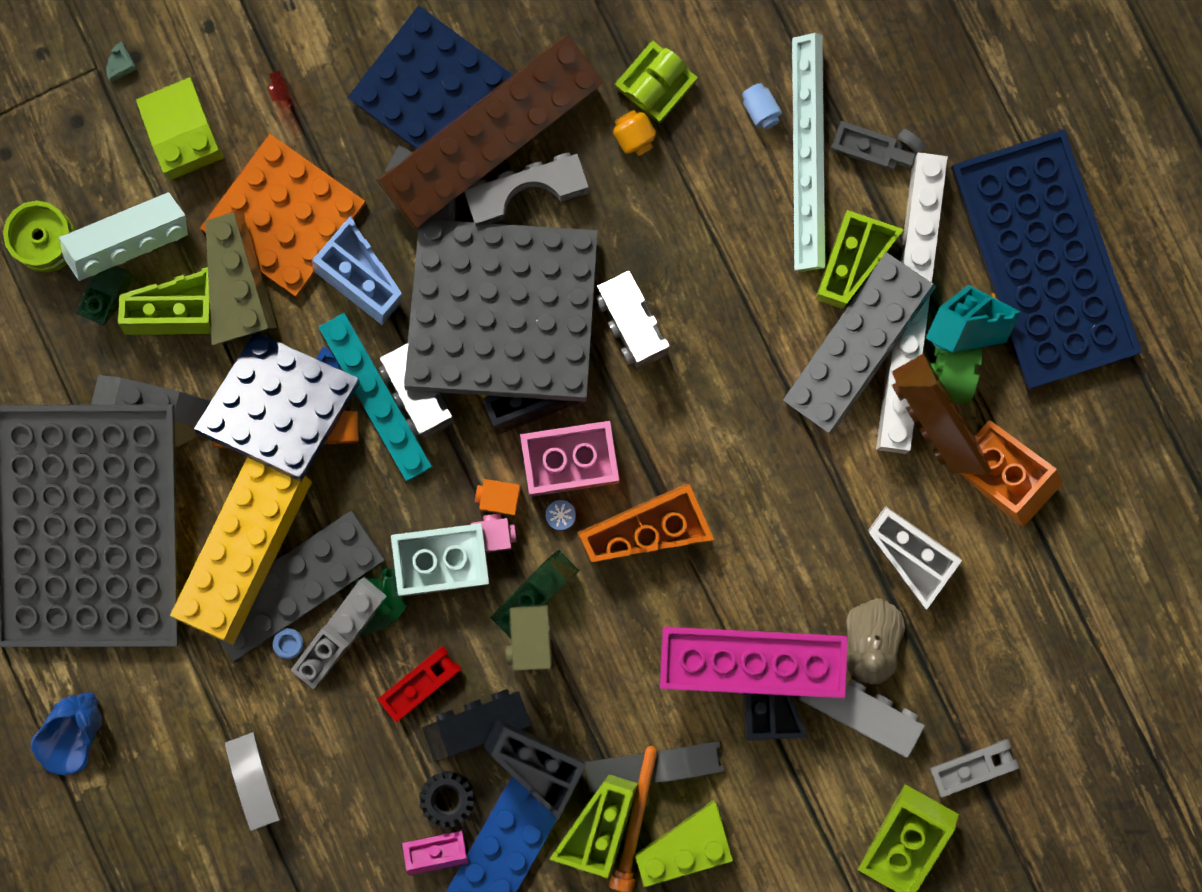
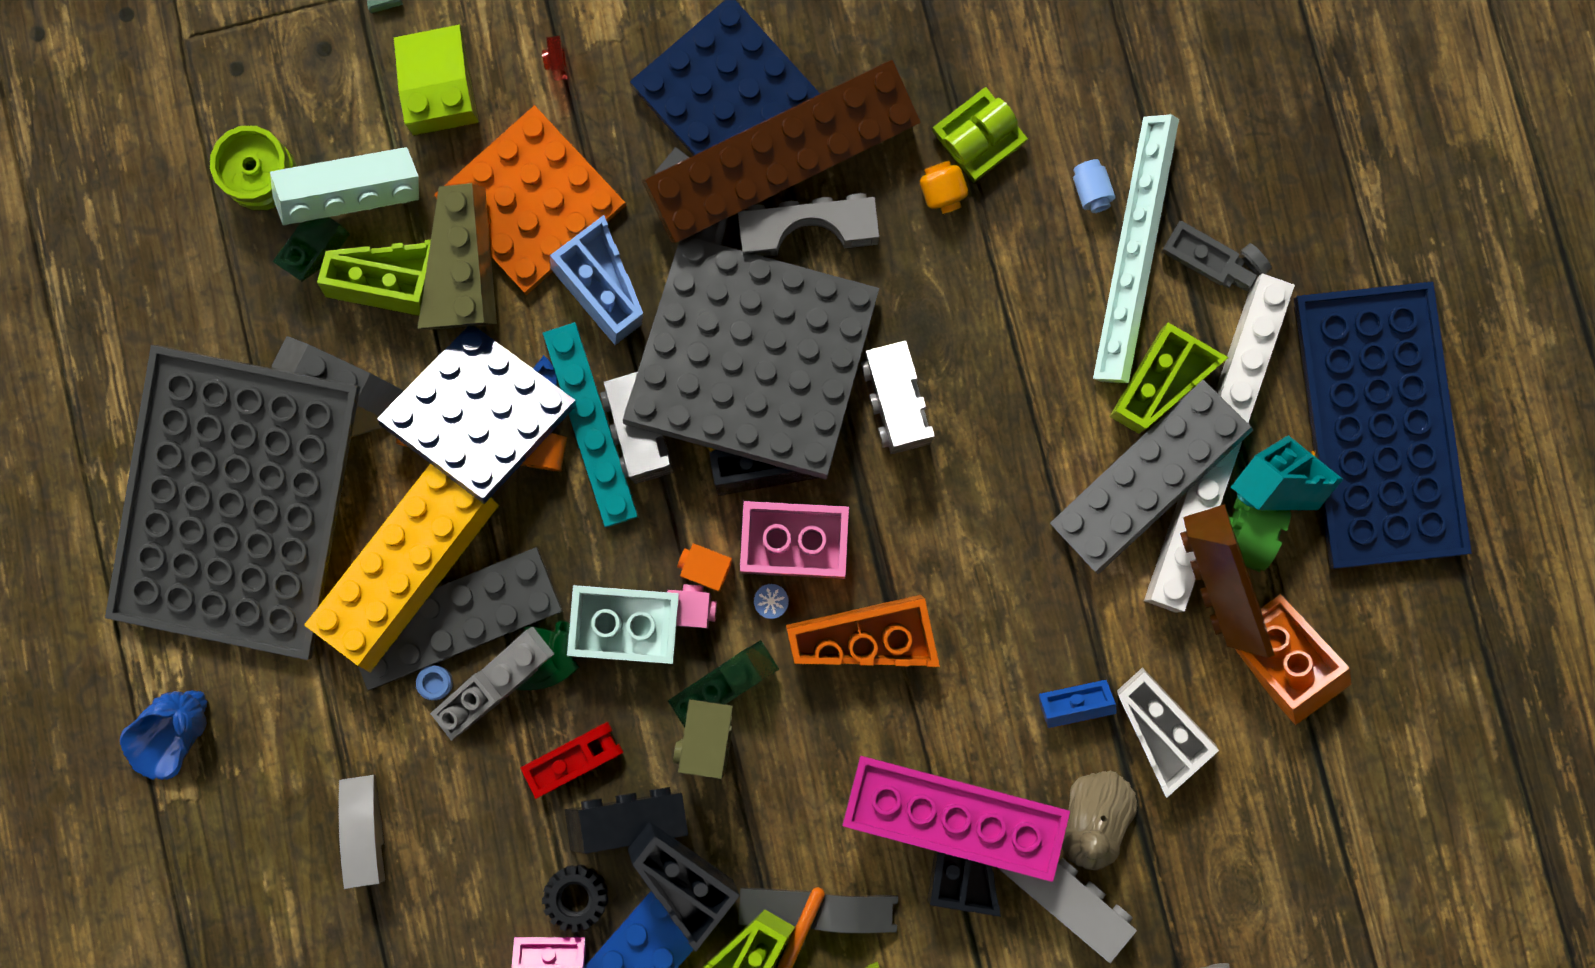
camera: 15 degrees right, 0 degrees up
none -> blue plate [1039,680,1116,728]

